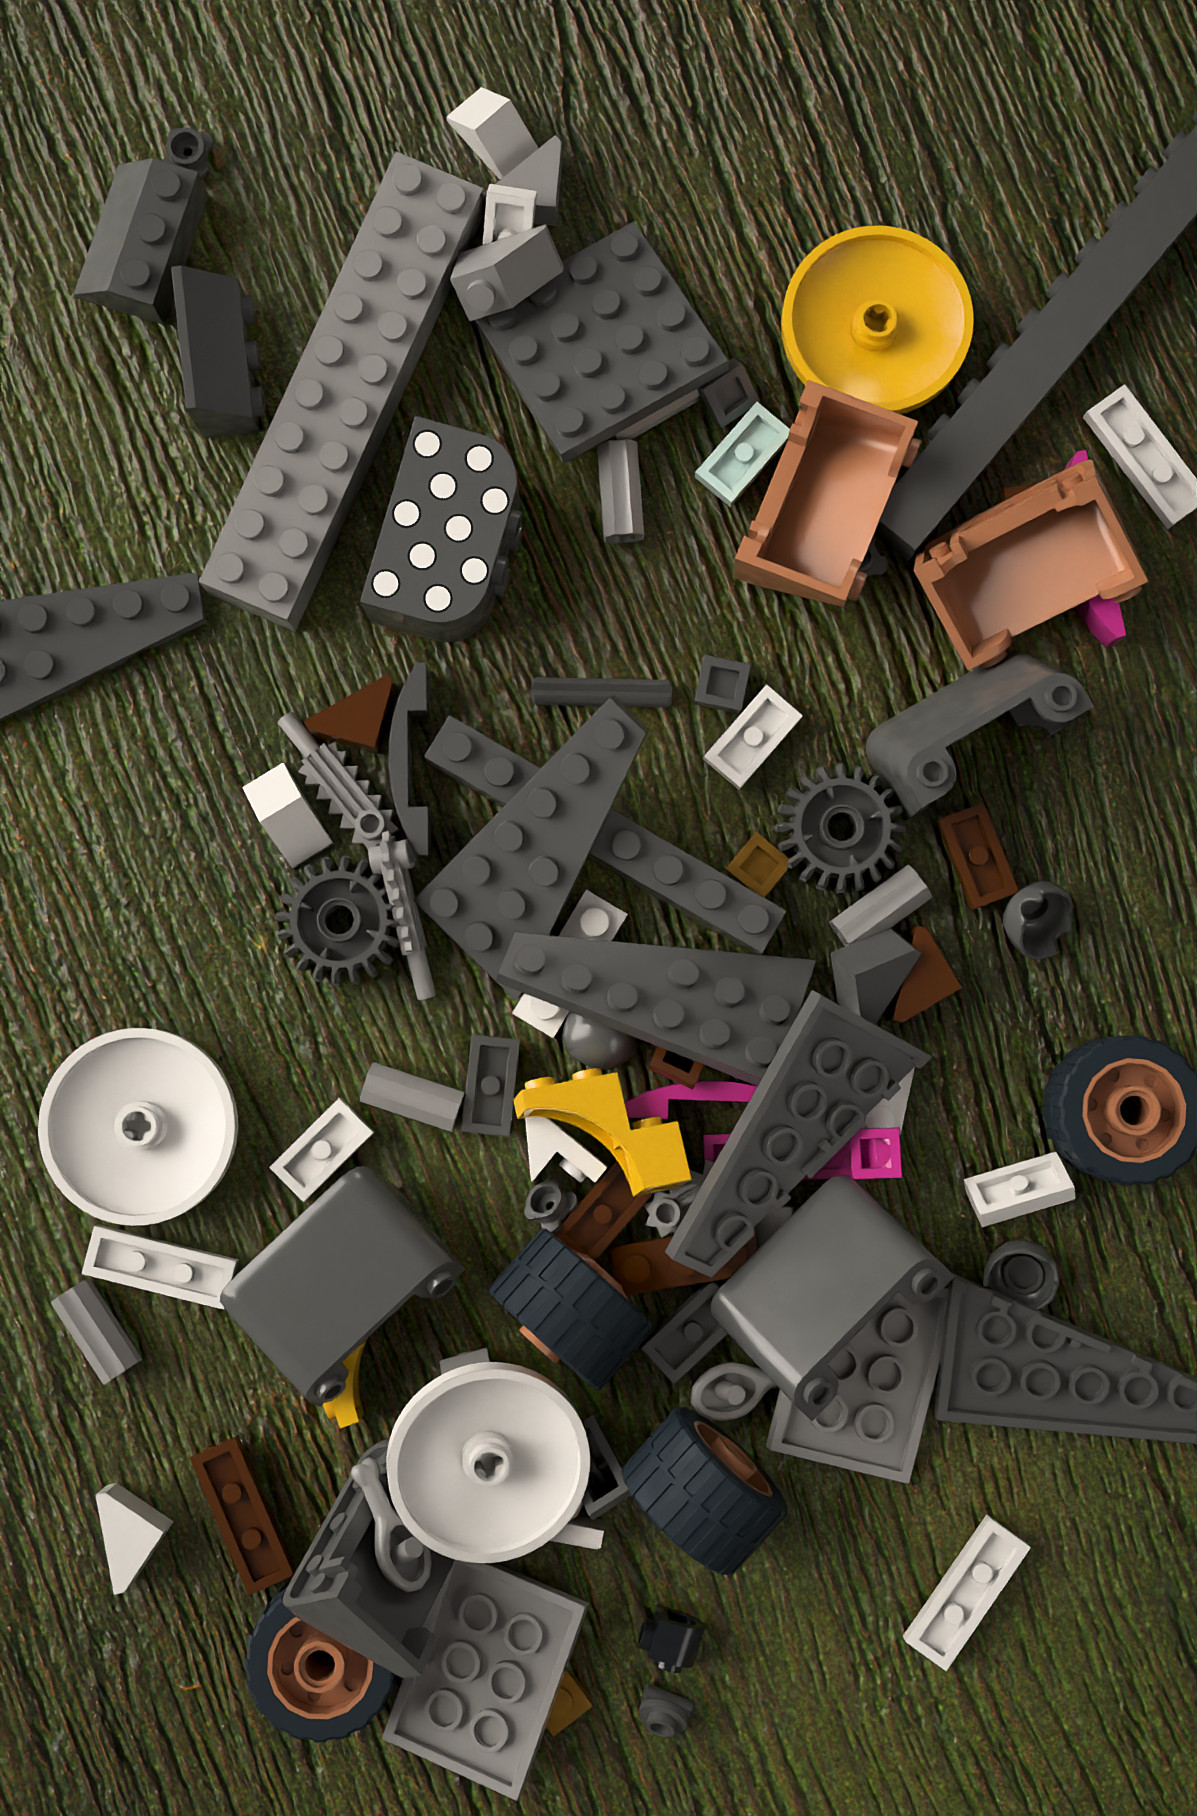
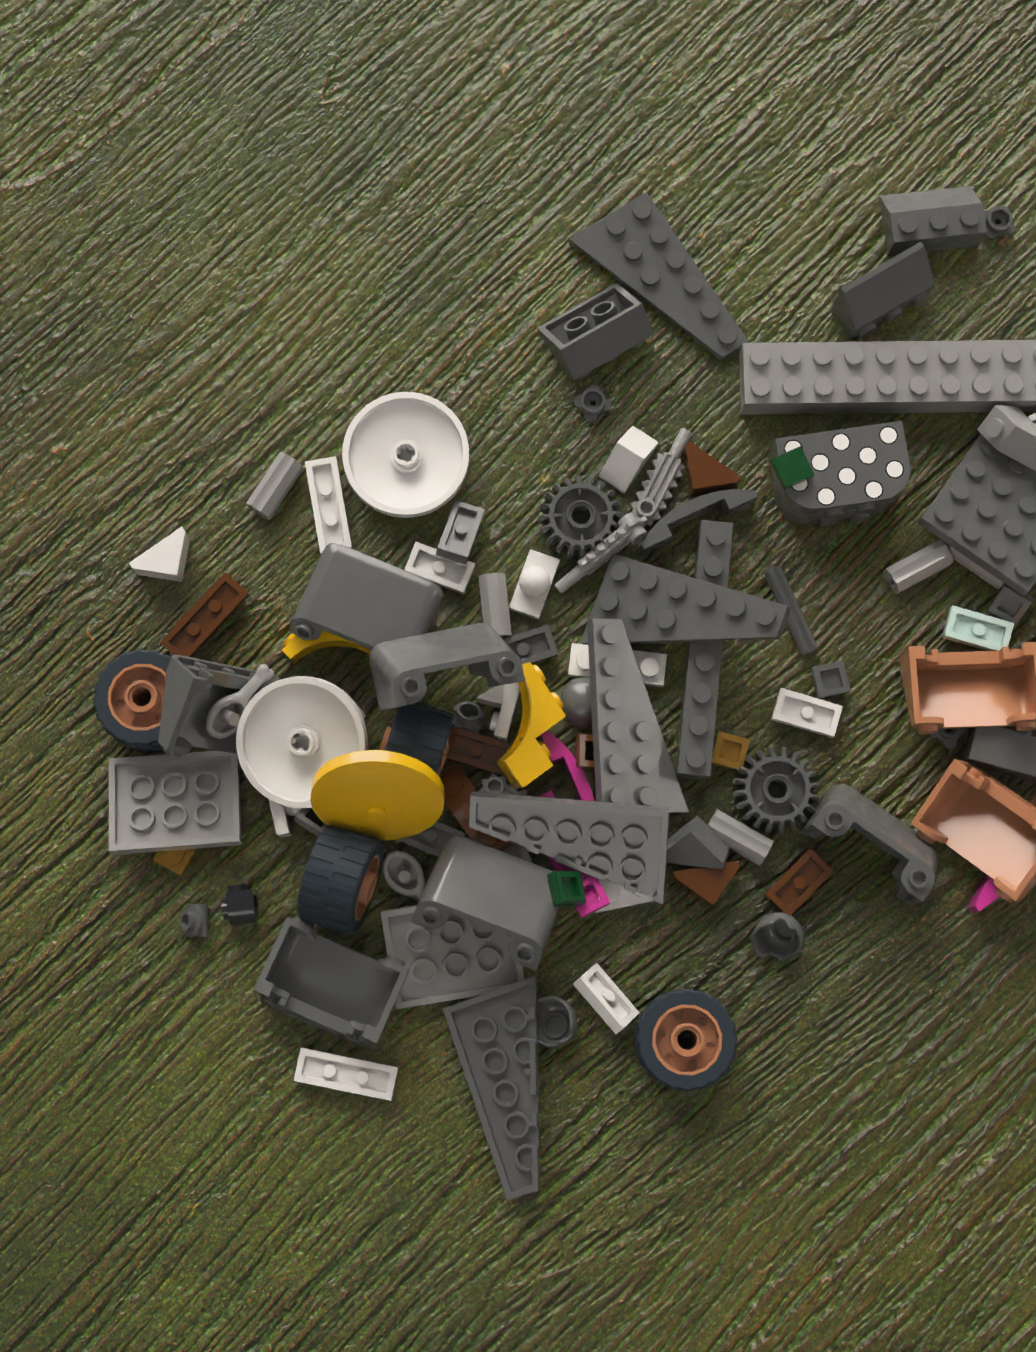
camera: 65 degrees right, 5 degrees down
none -> dark grey windscreen [253,916,409,1051]
none -> yellow dish [310,750,445,841]
none -> dark grey windscreen [370,623,525,710]
none -> plate [436,500,485,565]
none -> white tile [509,549,560,620]
none -> dark grey slope [537,283,654,380]
none -> dark green tile [547,871,586,906]
none -> dark grey plate [574,385,611,422]
none -> dark green tile [770,446,815,490]

